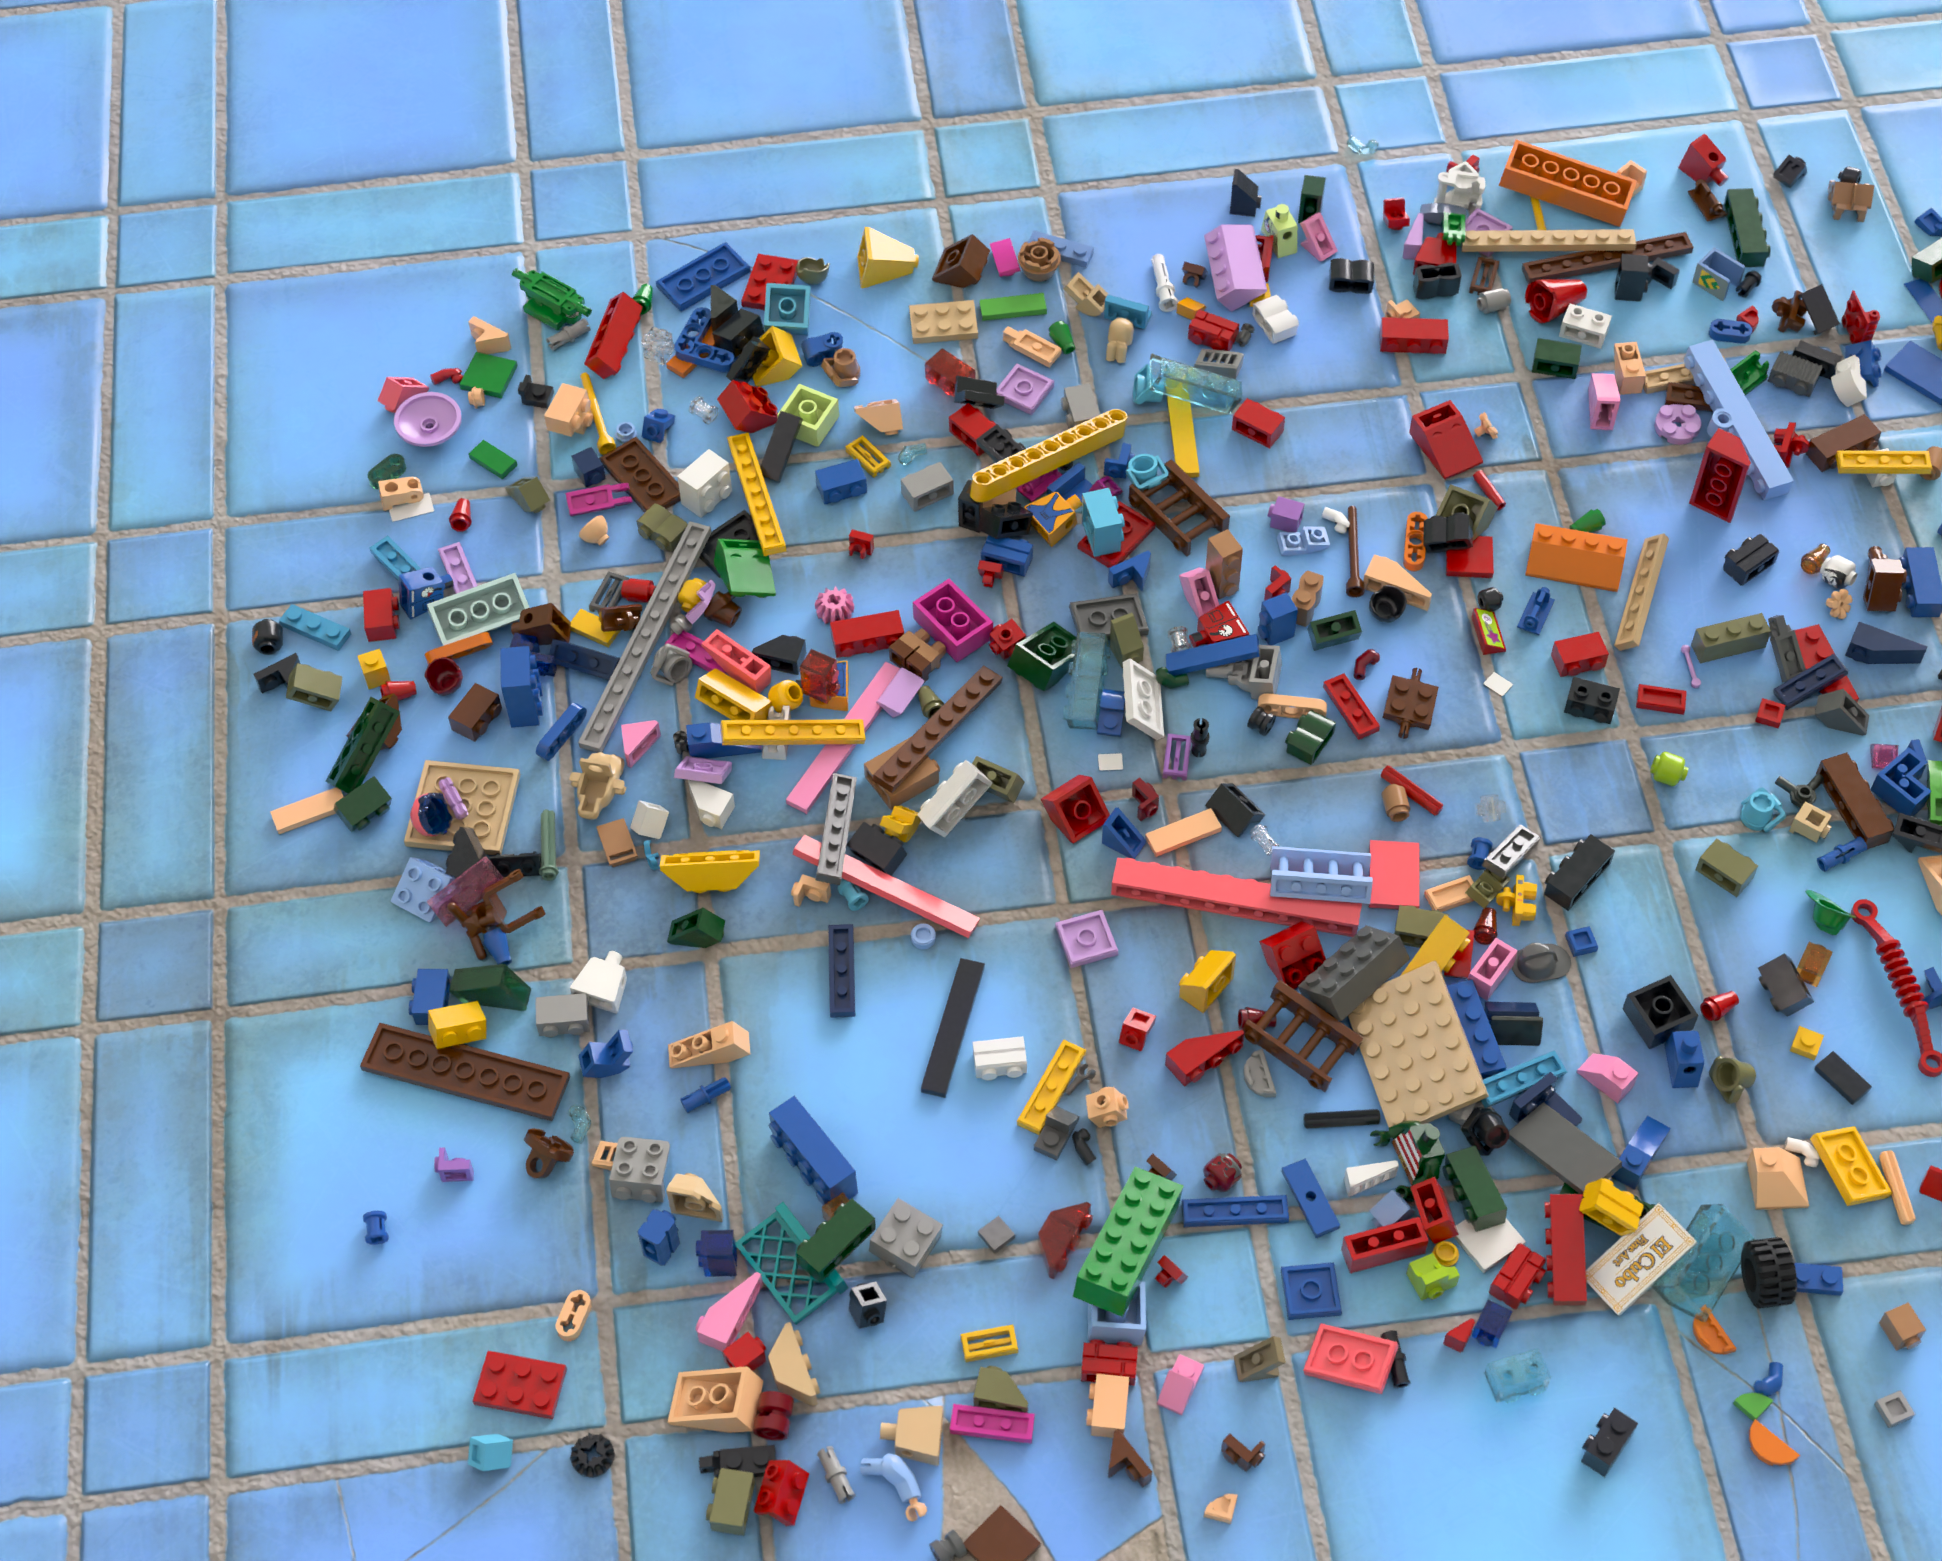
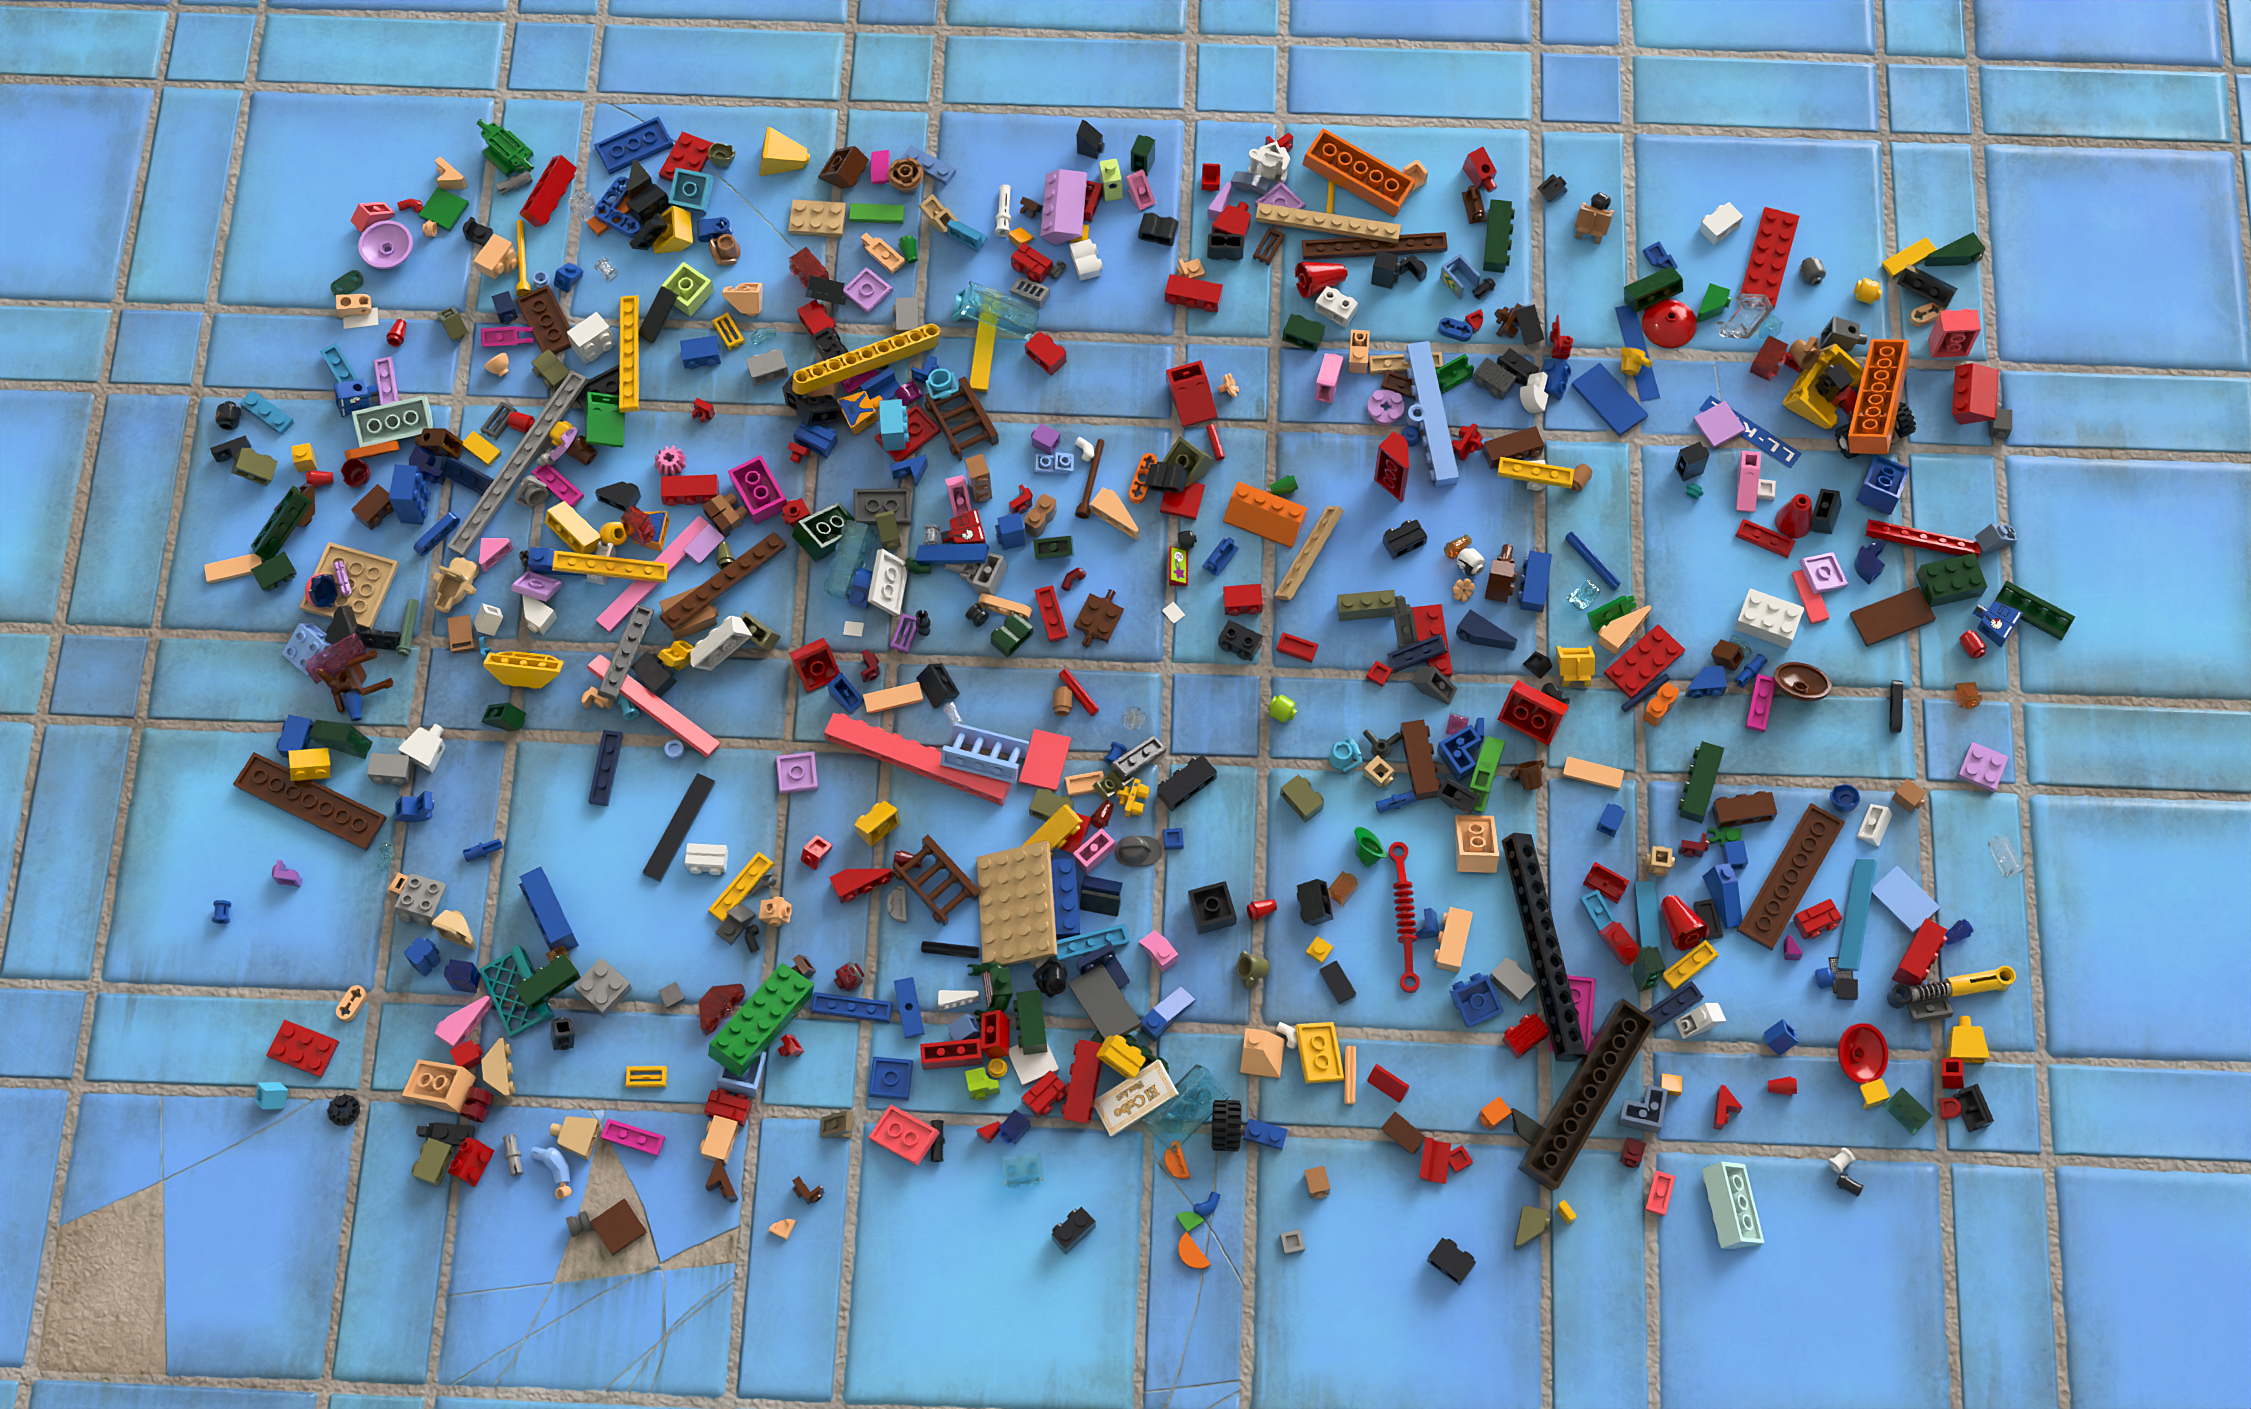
camera: 10 degrees right, 10 degrees up
red brick [363,588,400,642] -> none
green tile [468,440,518,480] -> none
reddish brown tile [524,1128,574,1179] -> none
reddish brown hips [599,604,642,632] -> none
green cone [632,284,653,315] -> none
light nougat slope [668,1021,750,1068] -> none
coral slope [701,629,771,694] -> none
red slope [717,380,778,434] -> none
olive slope [973,1366,1028,1413] -> none
tan piece [1106,318,1134,363] -> none
bright pink slope [1157,1354,1204,1415] -> none
red slope [1259,921,1326,989] -> none
dark grey brick [1298,925,1410,1021] -> none
clear light blue arm [1347,136,1379,154] -> none
black hair [1369,585,1407,623] -> none
green hinge [1442,212,1466,246] -> none
light grey brick [1477,288,1511,314] -> none
blue torso [1664,1031,1704,1088] -> none
lavender hinge [1681,645,1701,688] -> none

